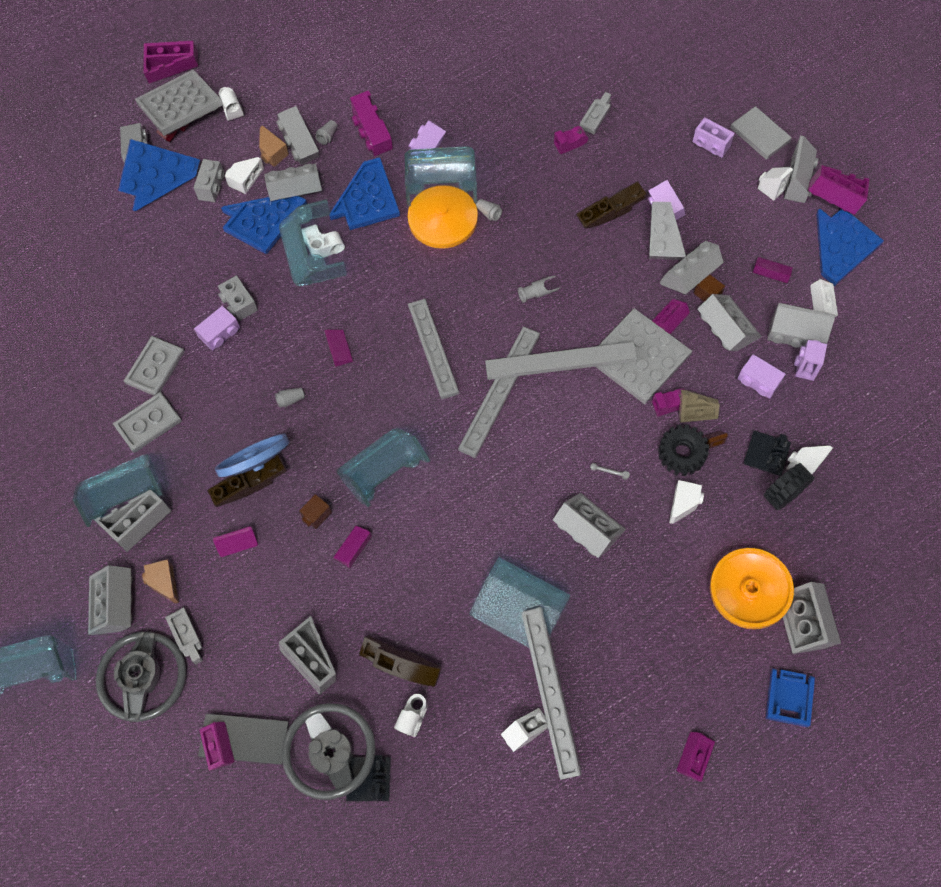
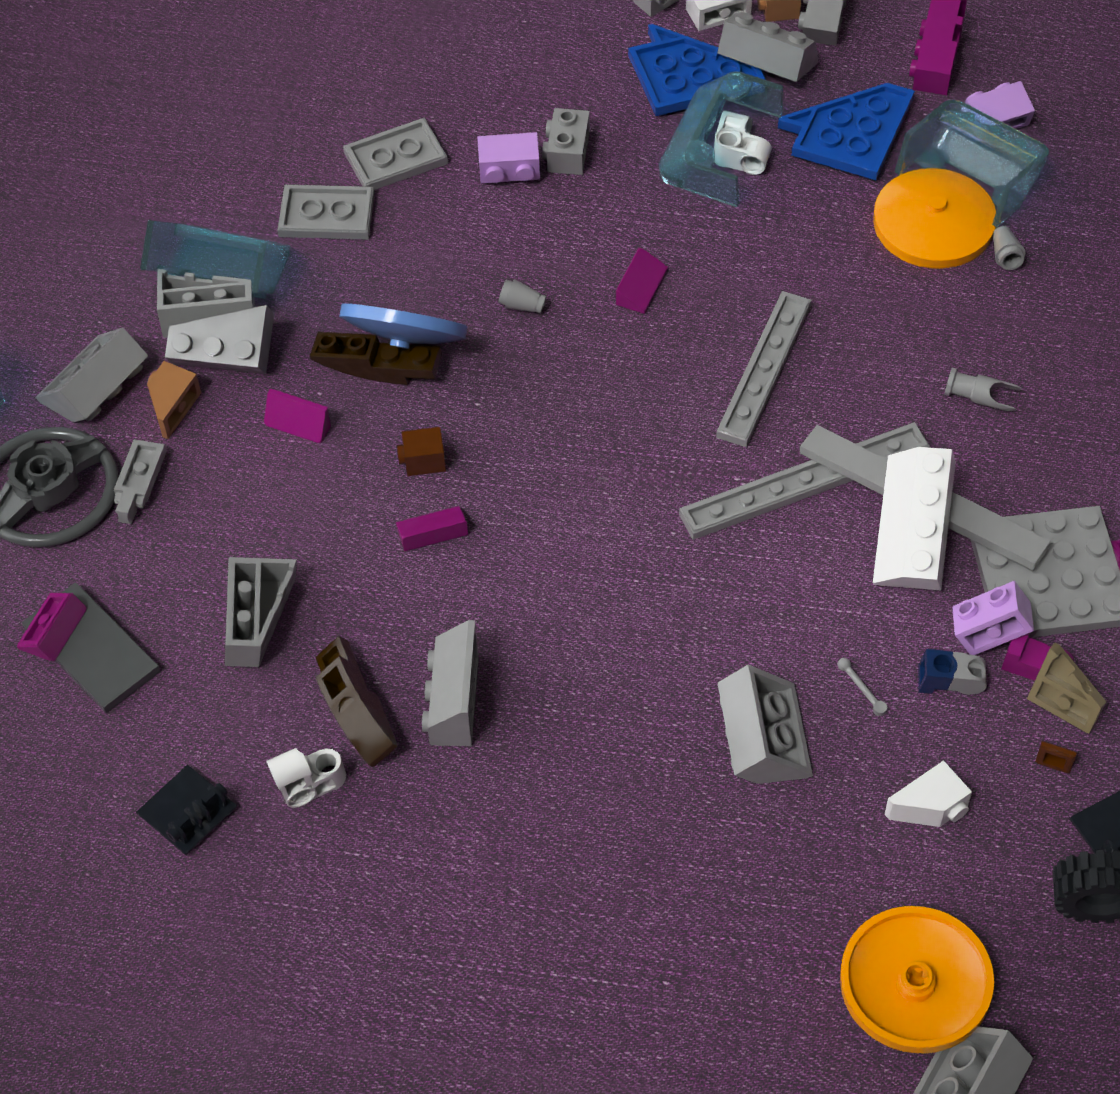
camera: 40 degrees right, 10 degrees down
dark grey piece [282,703,375,800] -> none
light grey cone [315,120,338,145] -> none
clear light blue windscreen [336,428,431,507] -> none
clear light blue slope [469,557,570,647] -> none
white slope [501,708,548,752] -> none
light grey tile [521,607,582,780] -> none
black tyre [658,424,709,476] -> none
none -> light grey wedge [165,305,274,374]
none -> light grey slope [422,620,479,747]
none -> white slope [873,447,956,591]
none -> leg [918,649,987,695]
none -> lavender brick [952,581,1034,655]

